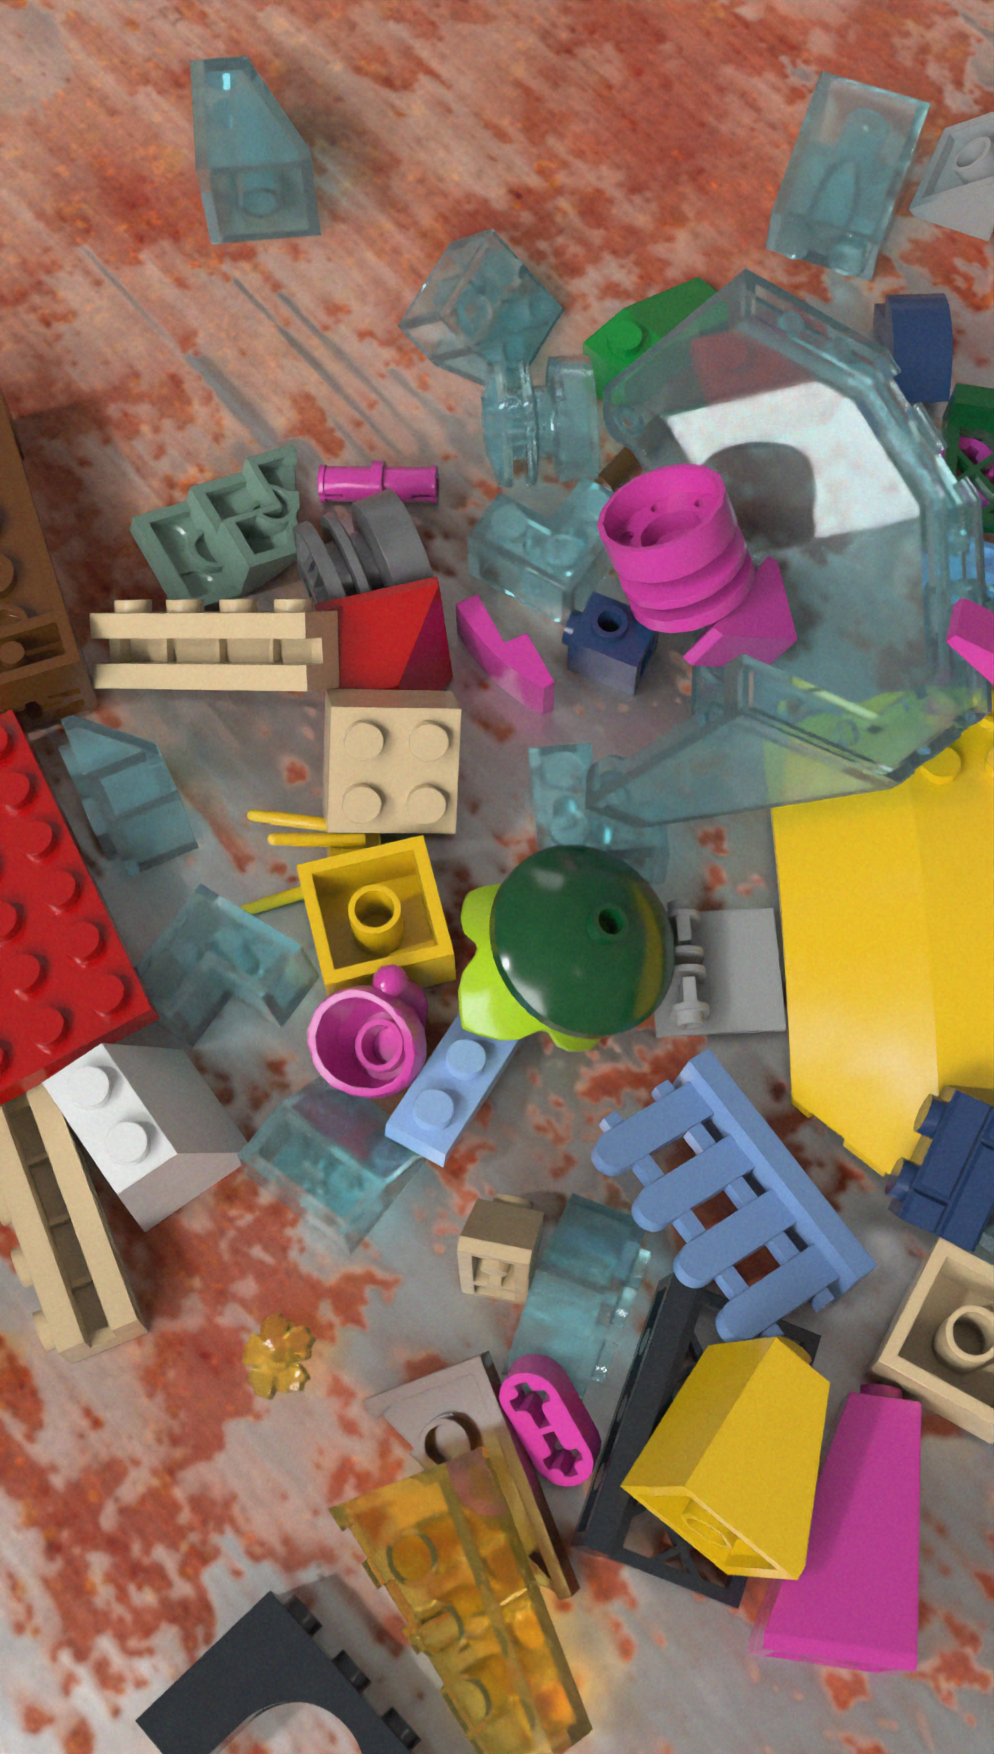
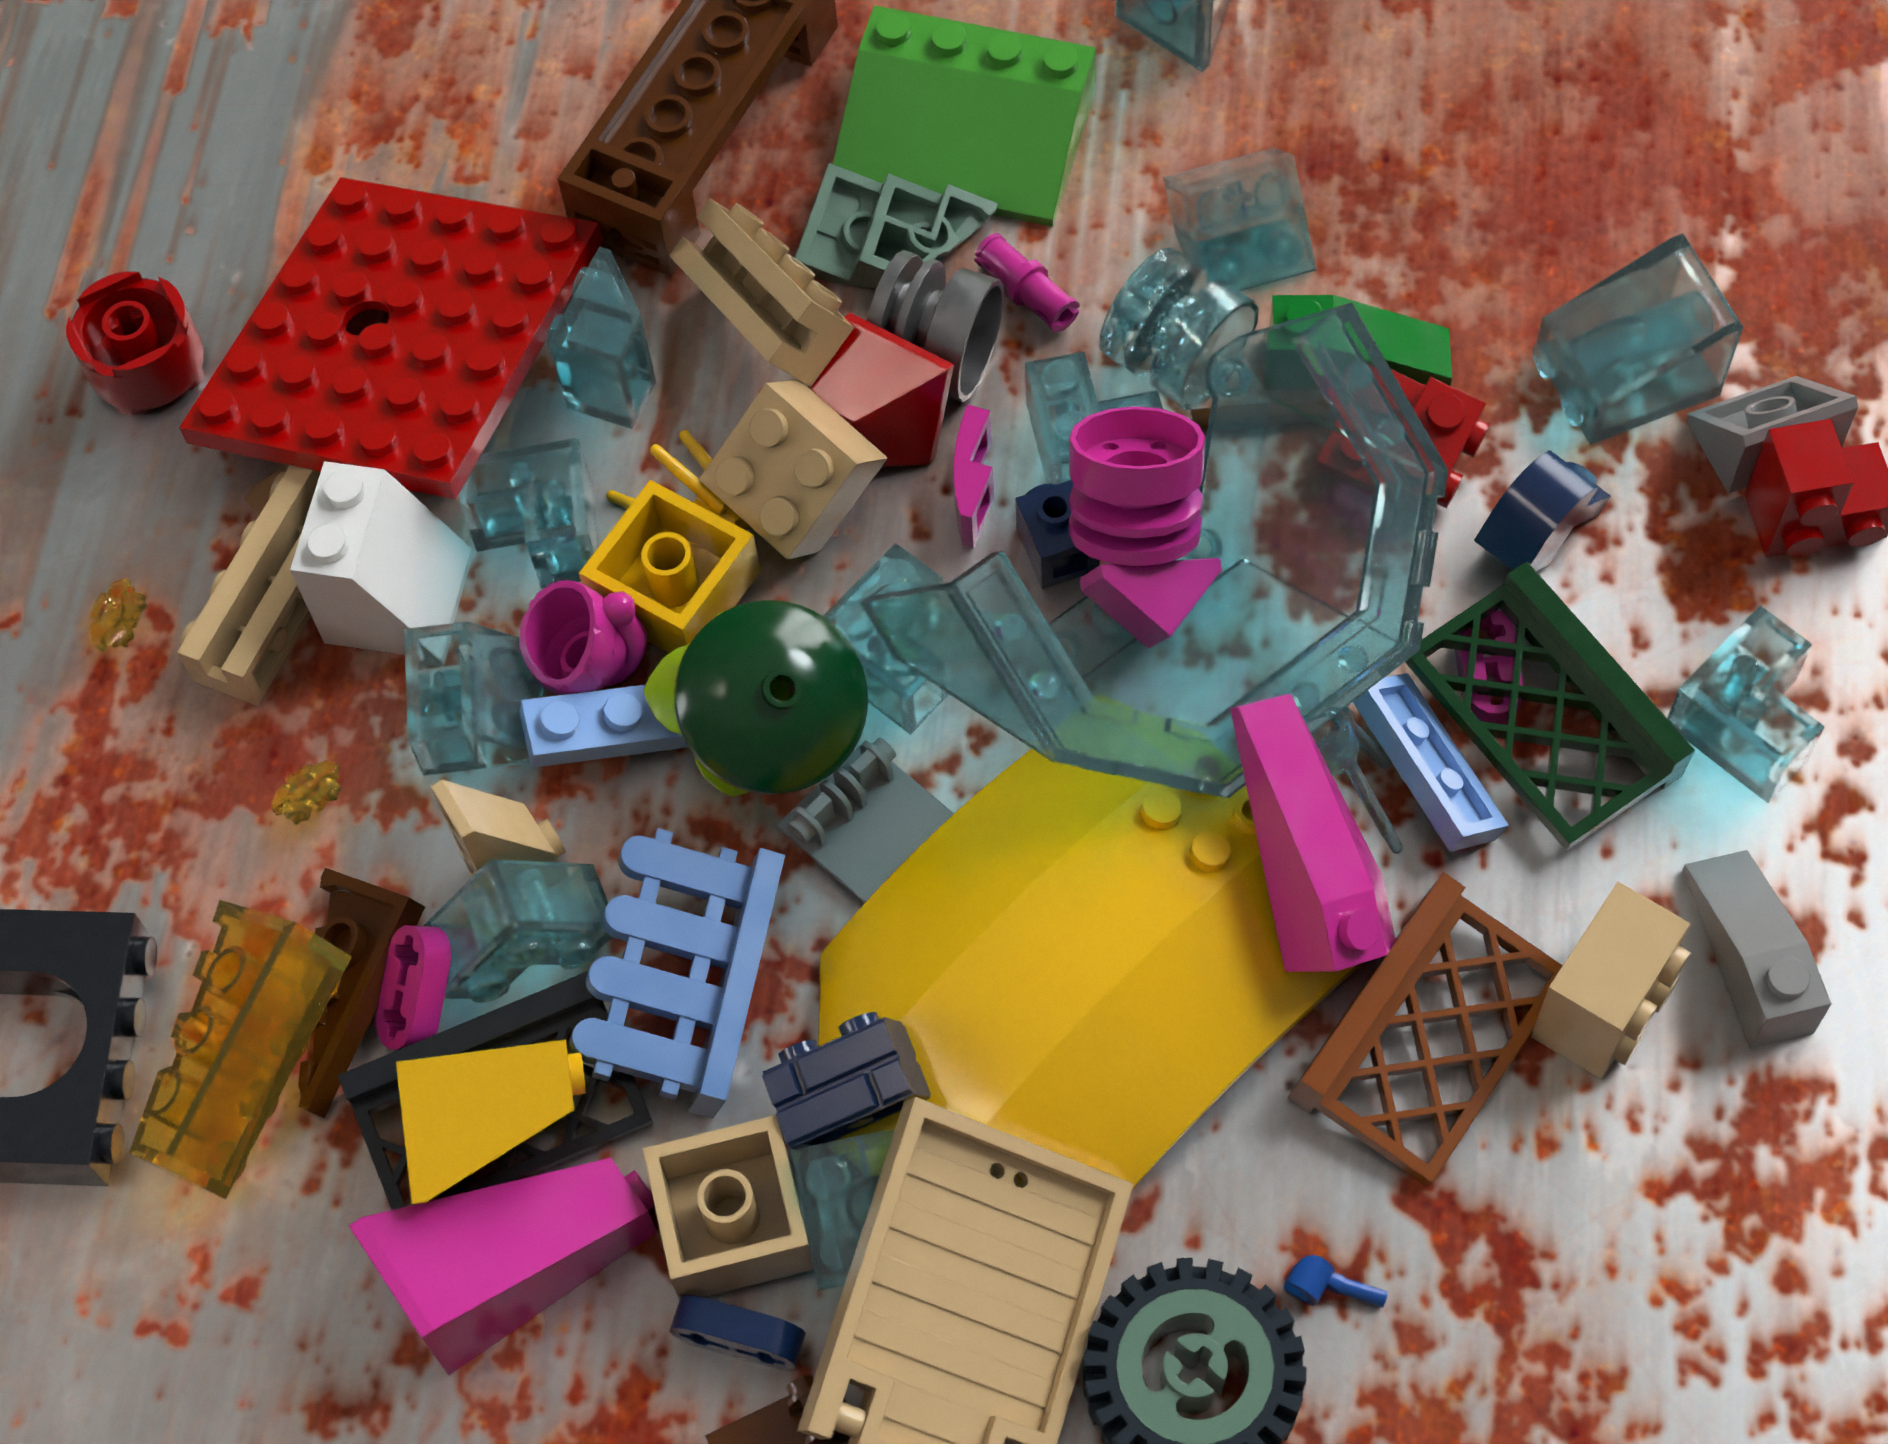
camera: 50 degrees right, 5 degrees down
none -> bright green slope [833,5,1096,227]

